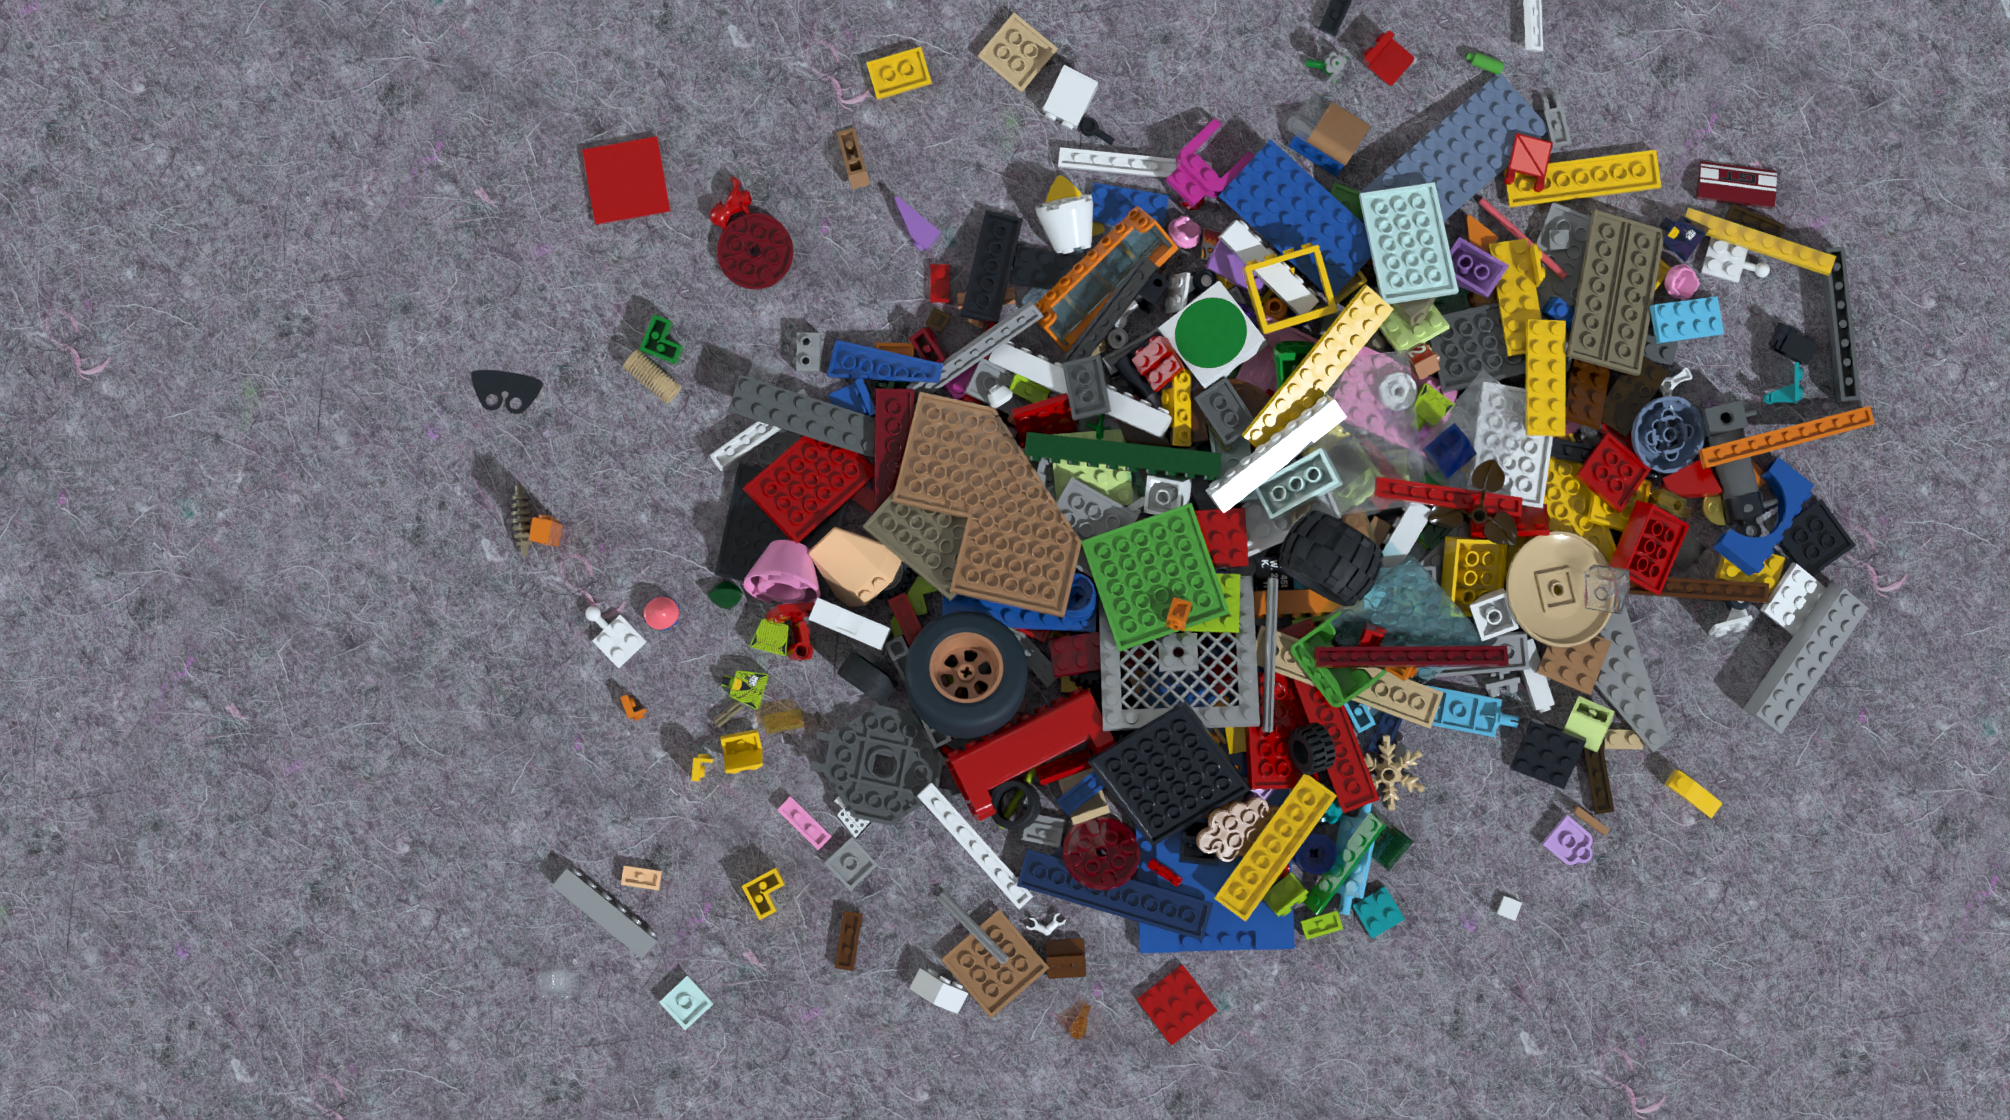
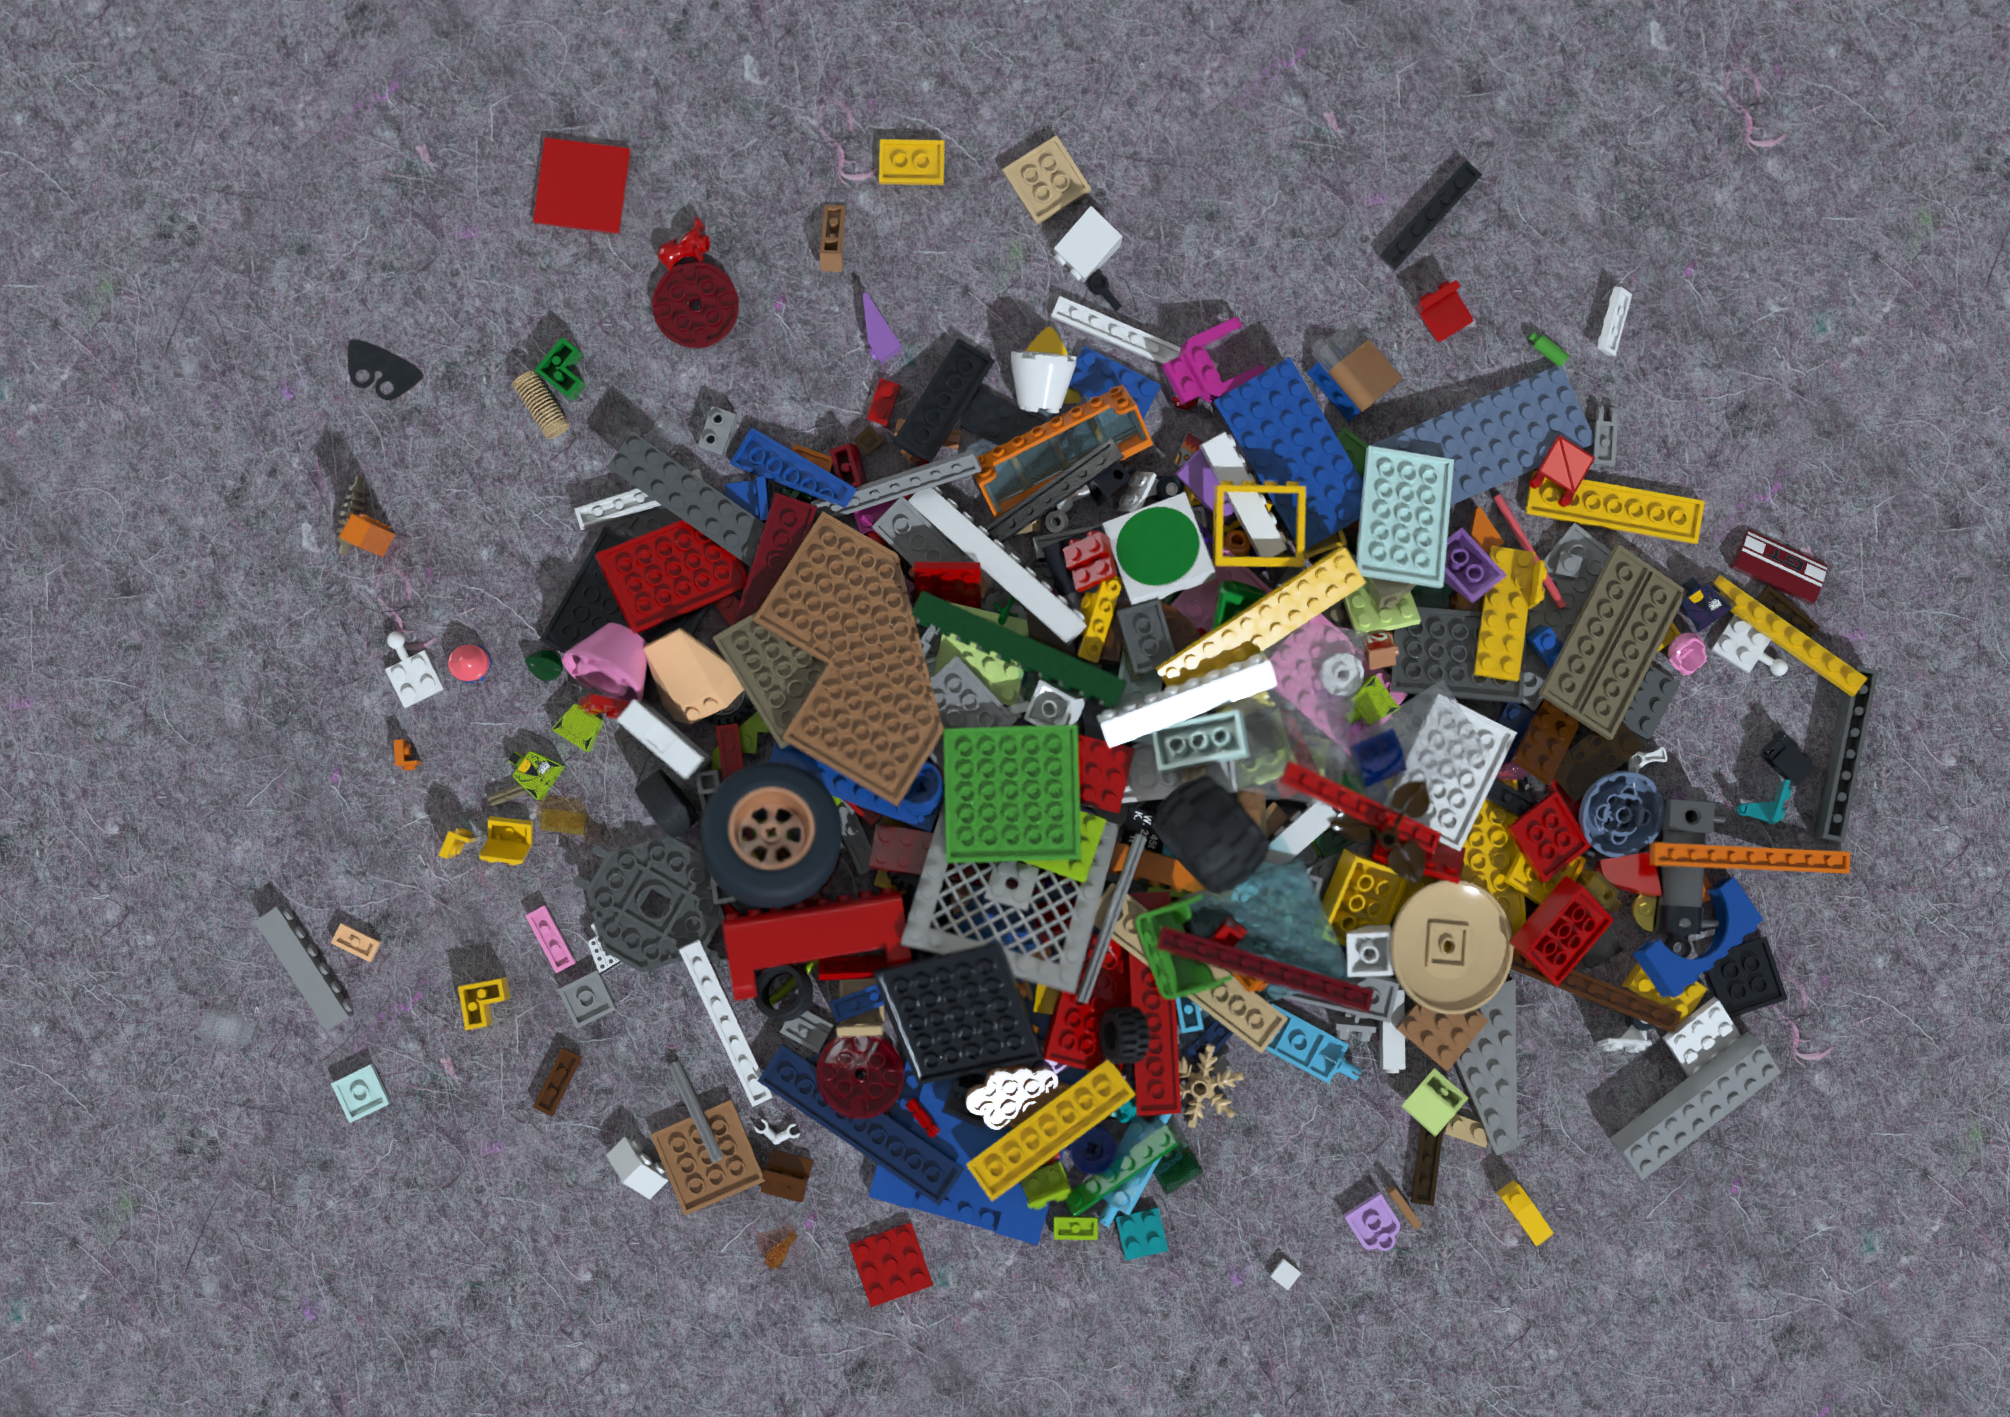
camera: 15 degrees right, 0 degrees up
red plate [787,621,813,661] -> none
white cone [988,384,1013,408] -> none
lime plate [1009,374,1050,403] -> none
dark grey plate [1062,355,1112,420] -> none
orange bracket [1166,597,1192,631] -> none
bright pink hair [1168,215,1202,249] -> none
light grey plant [1306,48,1347,86] -> none
black plate [1510,718,1586,789] -> none
yellow plate [1525,319,1566,437] -> none
clear slope [1583,564,1630,614] -> none
medium azure plate [1650,296,1724,344] -> none

